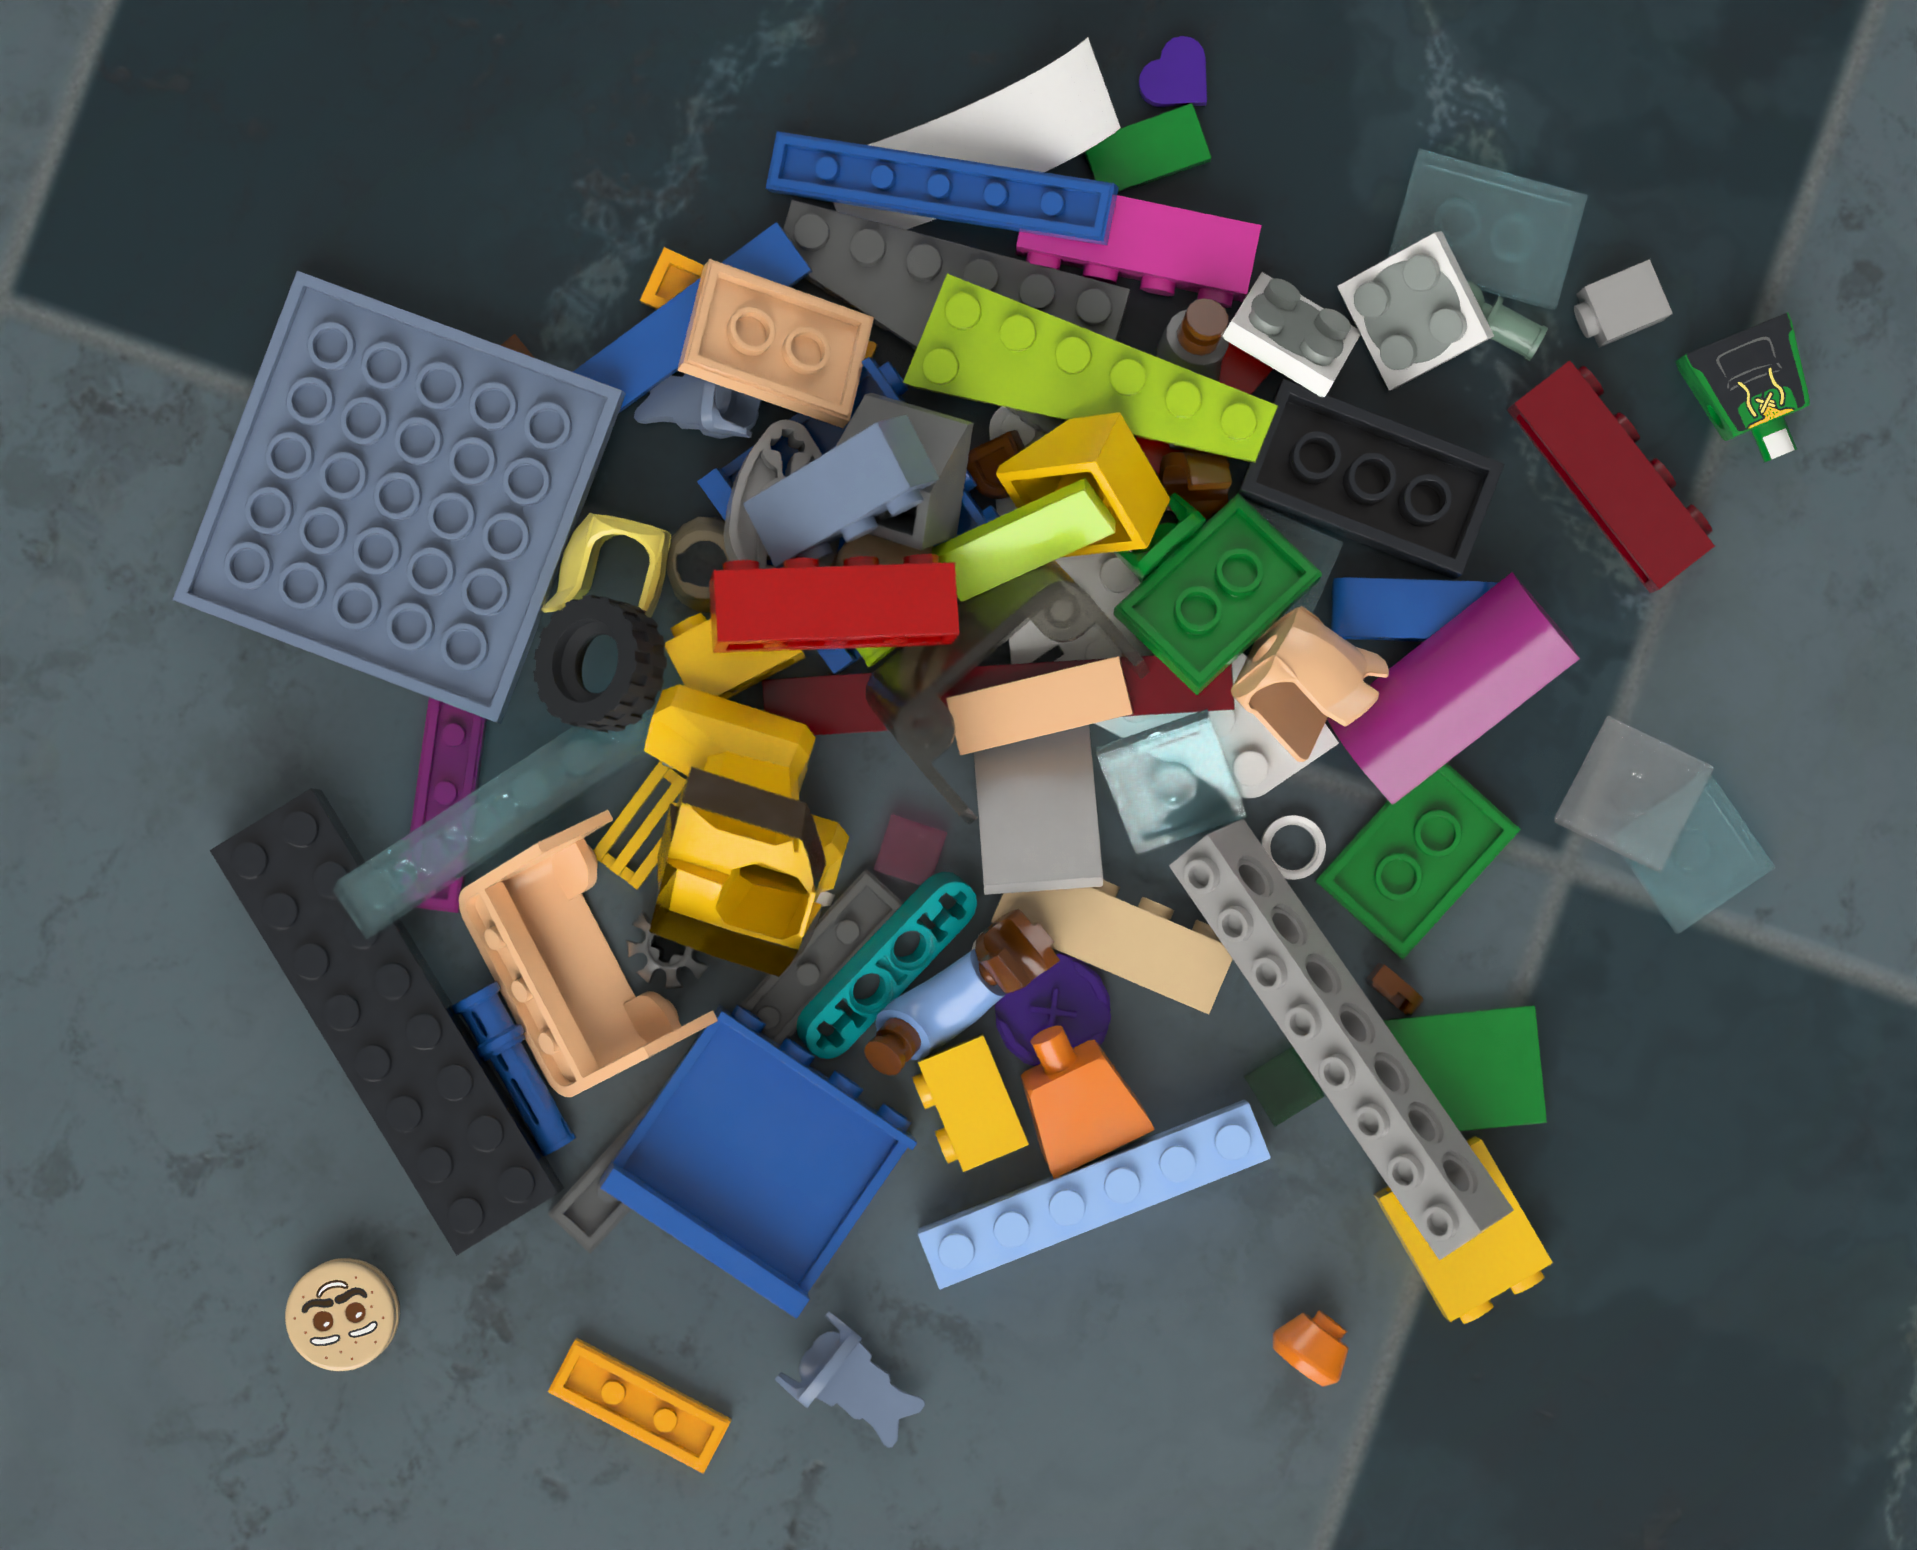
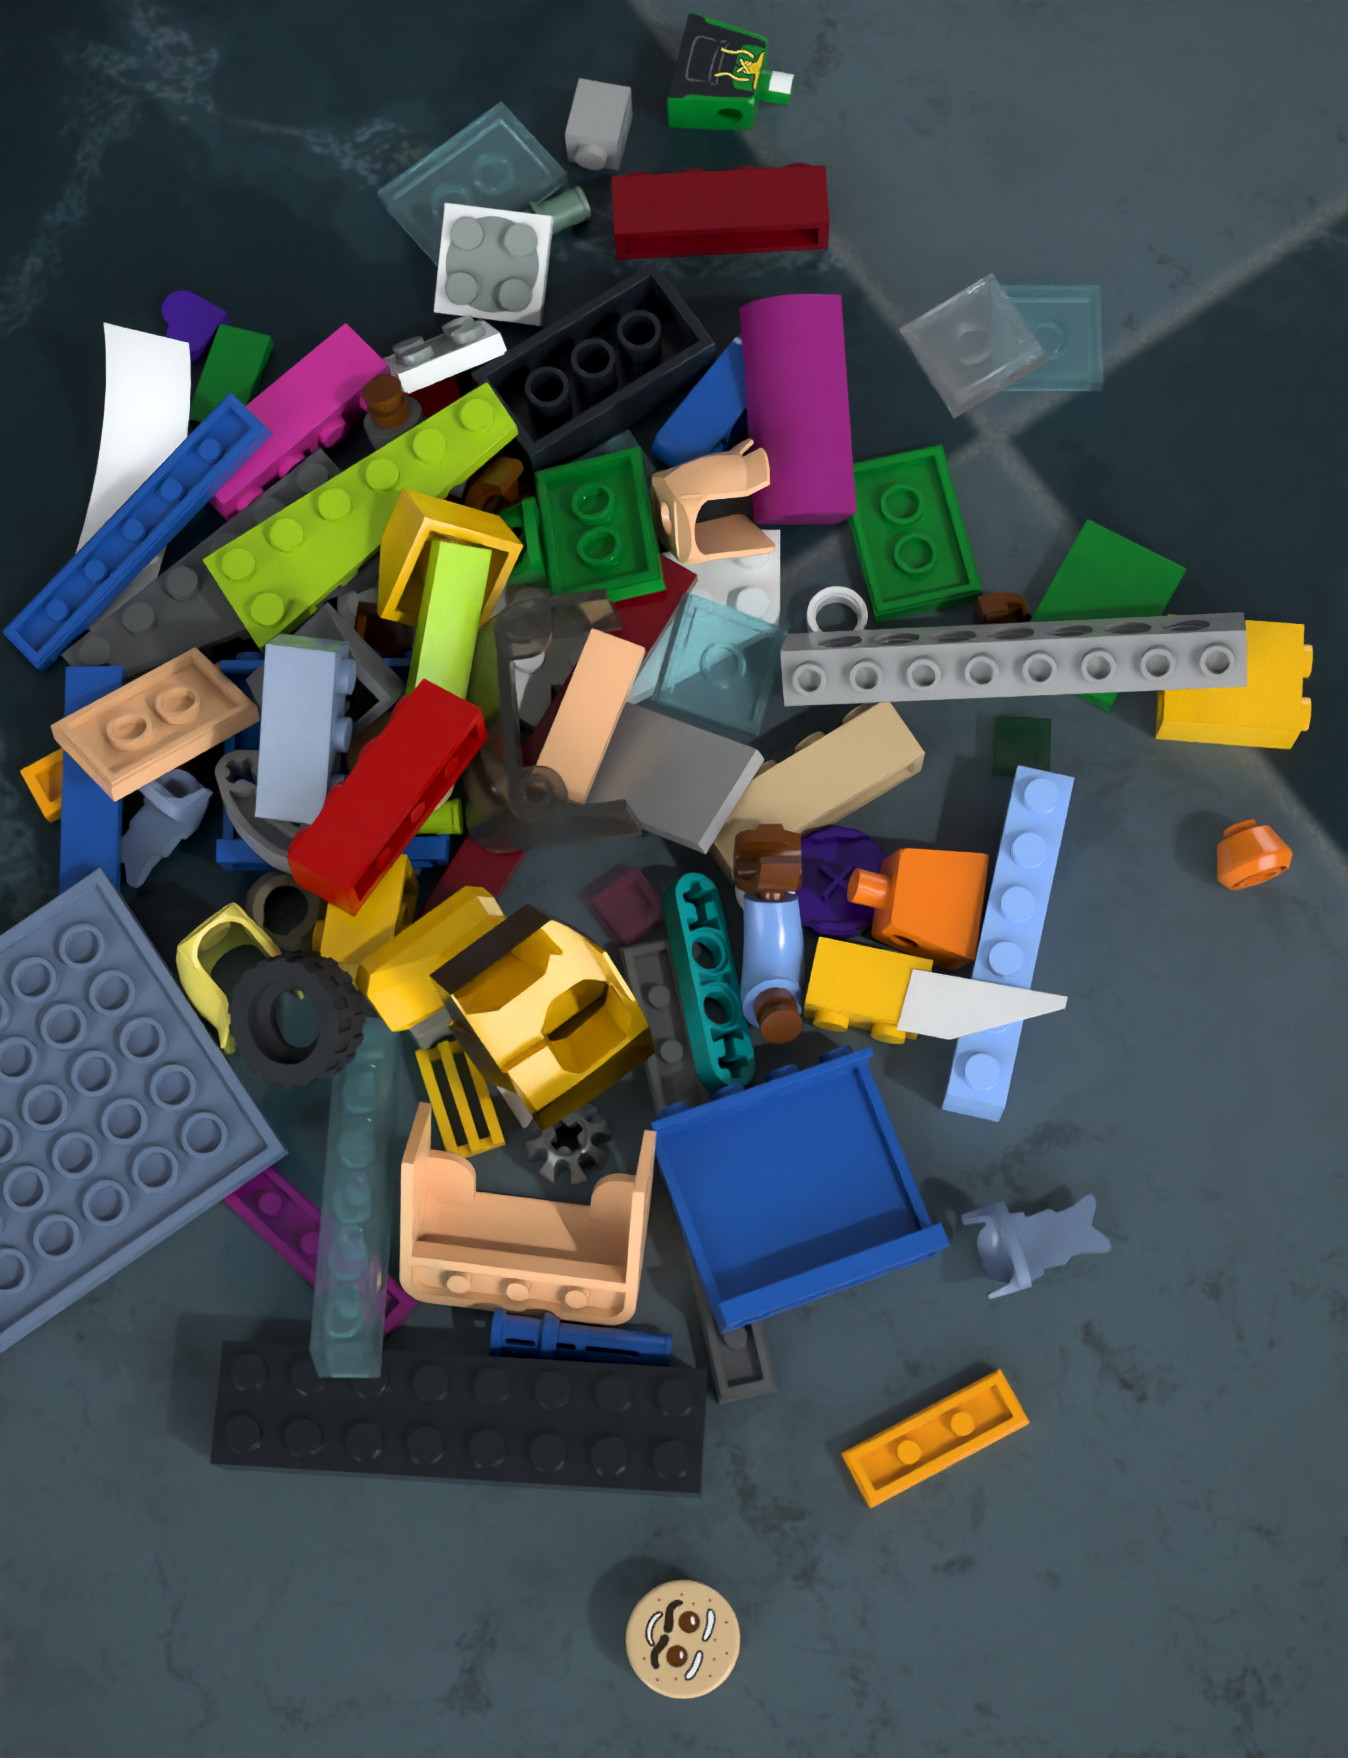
camera: 50 degrees left, 15 degrees down
none -> white sticker [897,969,1068,1040]

